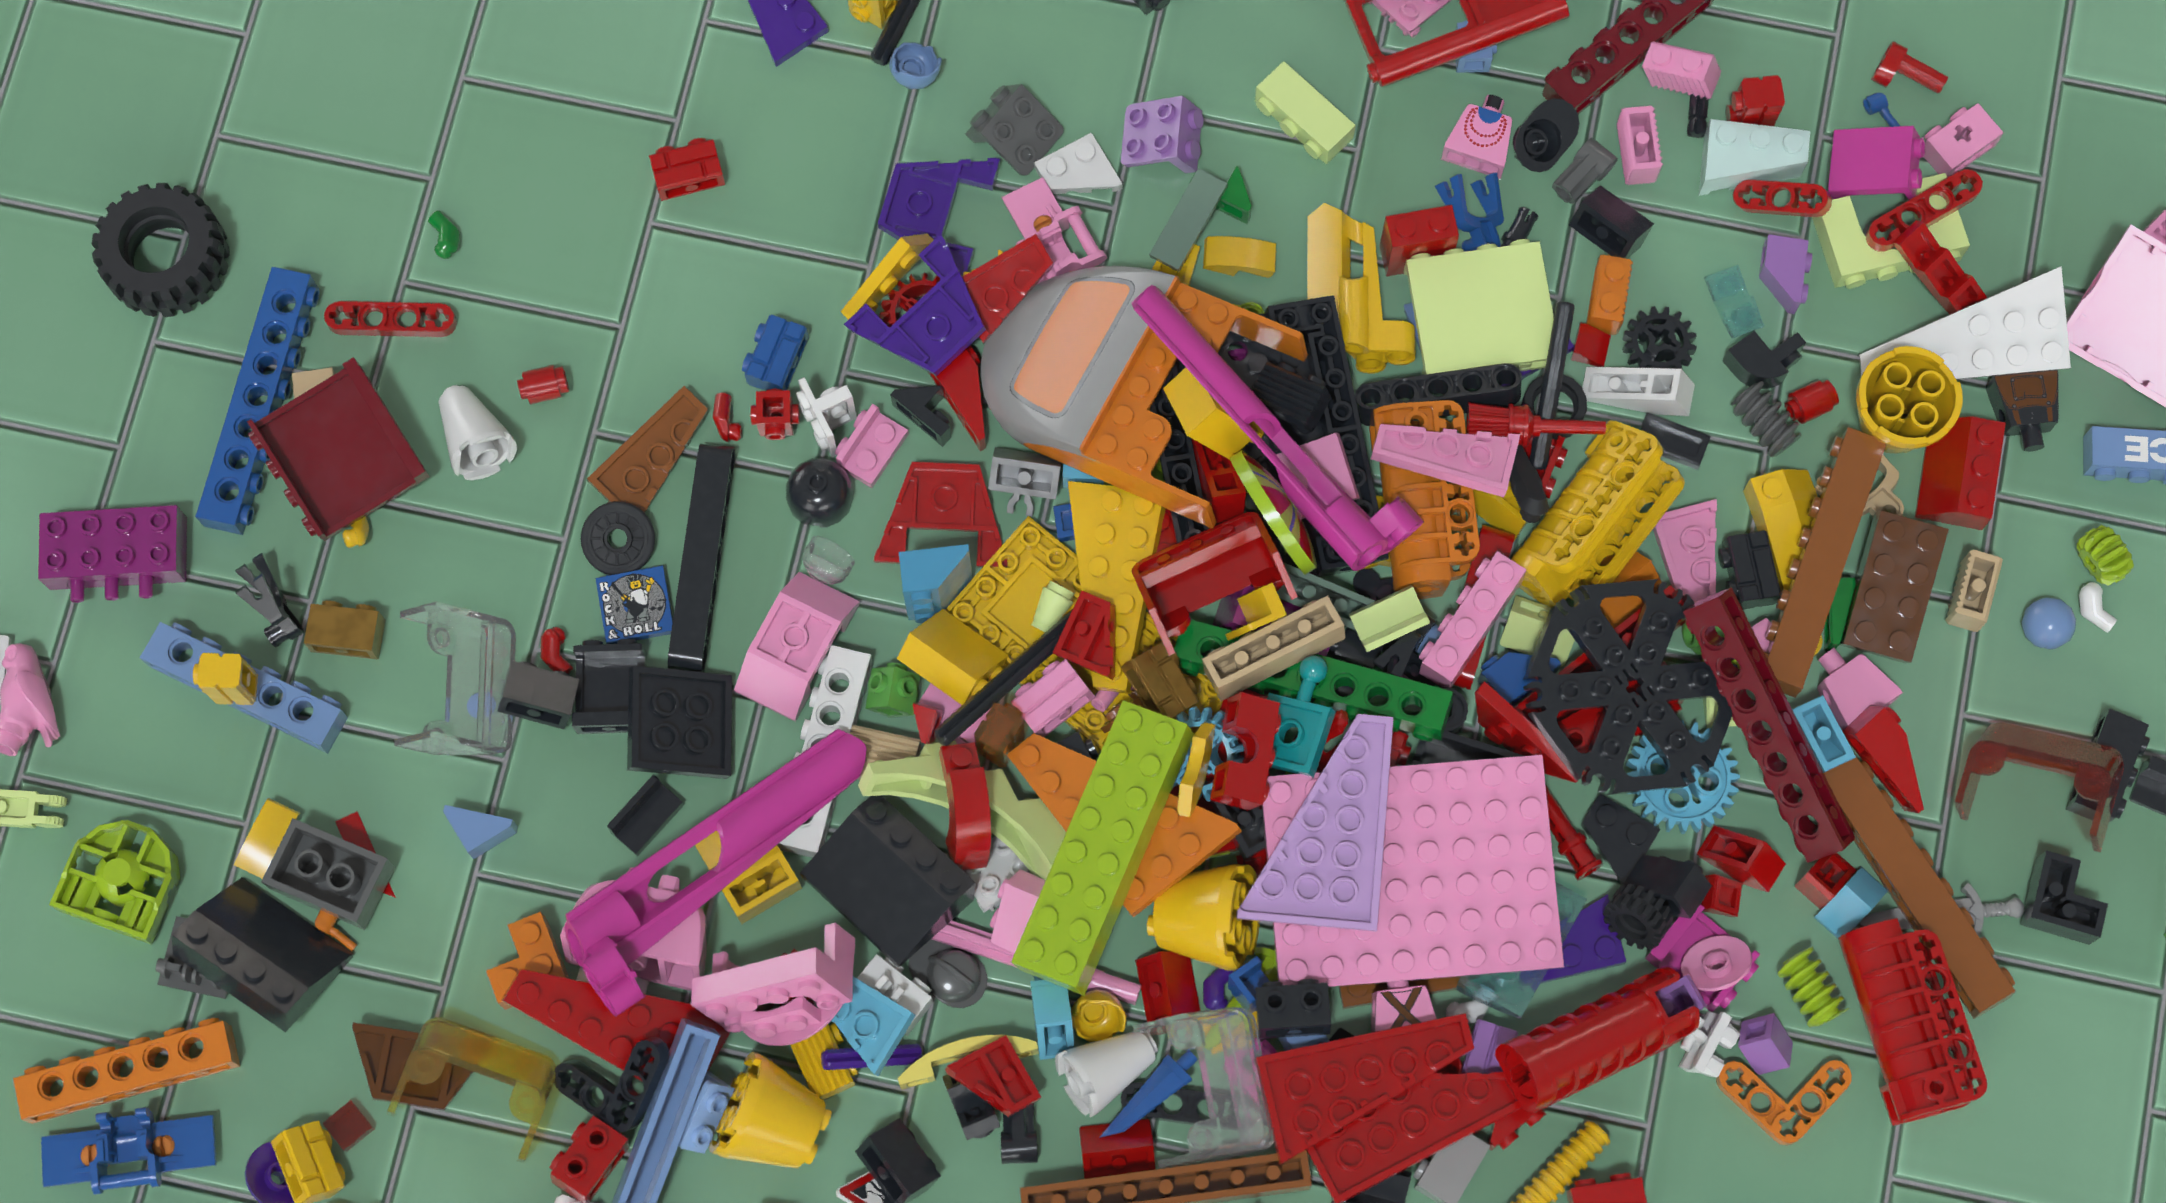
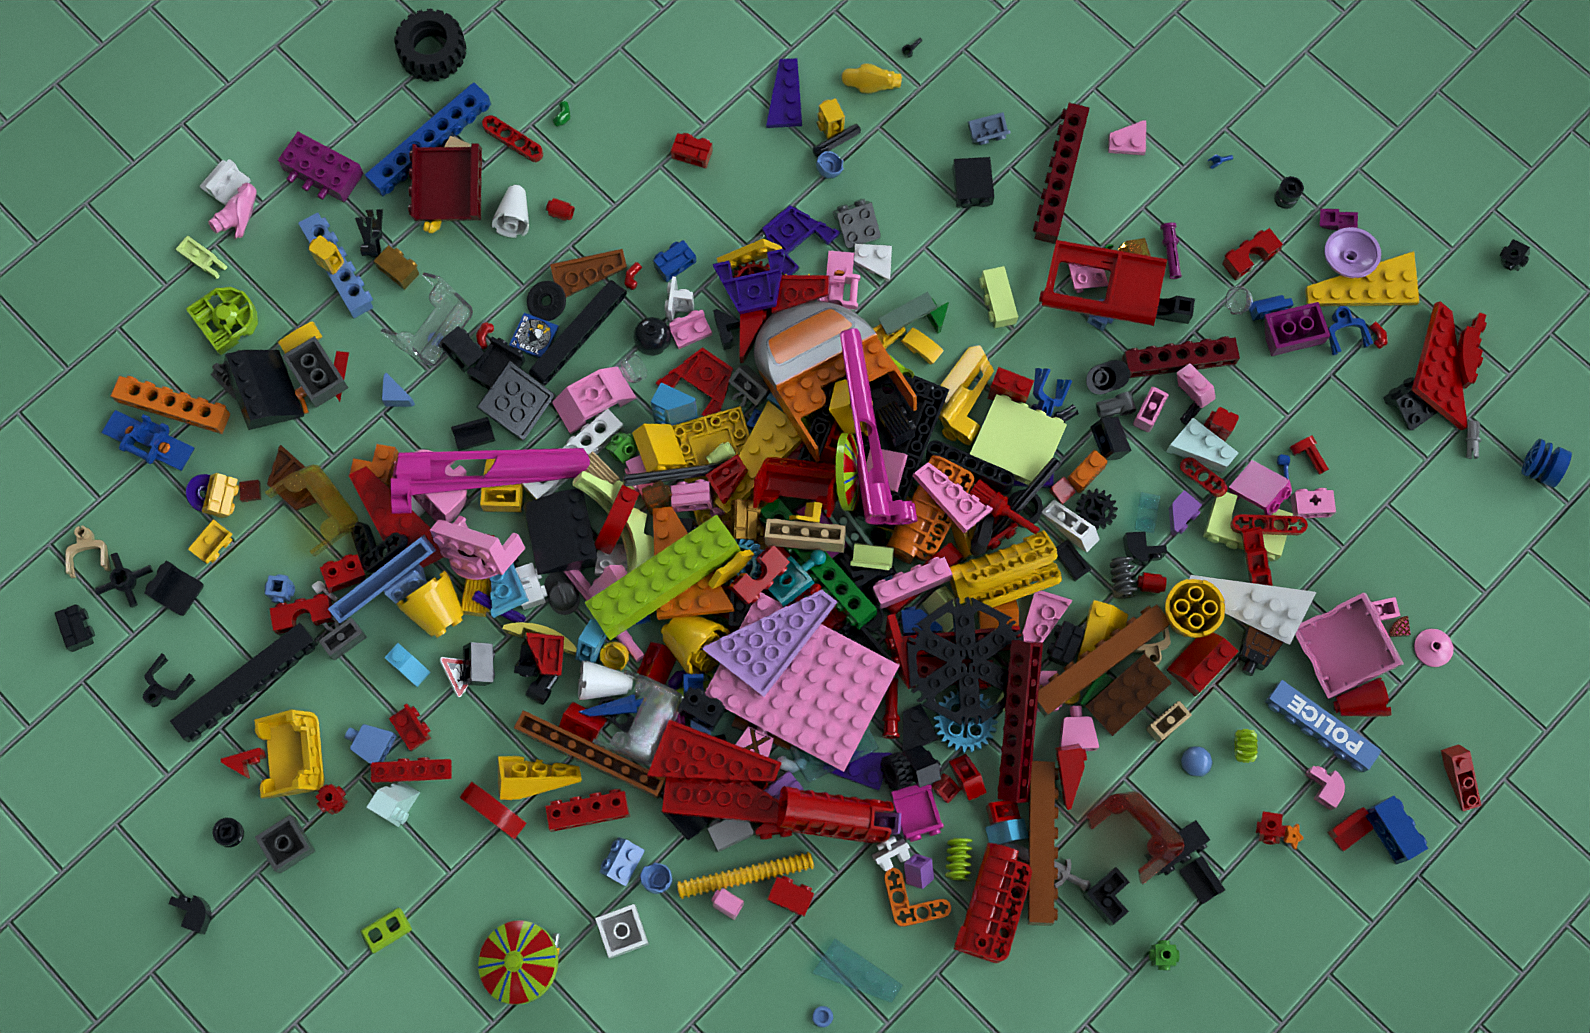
camera: 30 degrees right, 0 degrees up
red brick [750,389,800,440] -> none
red slope [913,702,944,744] -> none
medium lavender bracket [1121,96,1203,174] -> none
bright pink torso [1441,95,1512,179] -> none
bright pink dish [1681,935,1752,991] -> none
medium azure slope [1792,695,1856,773] -> none
white arm [2079,582,2117,633] -> none

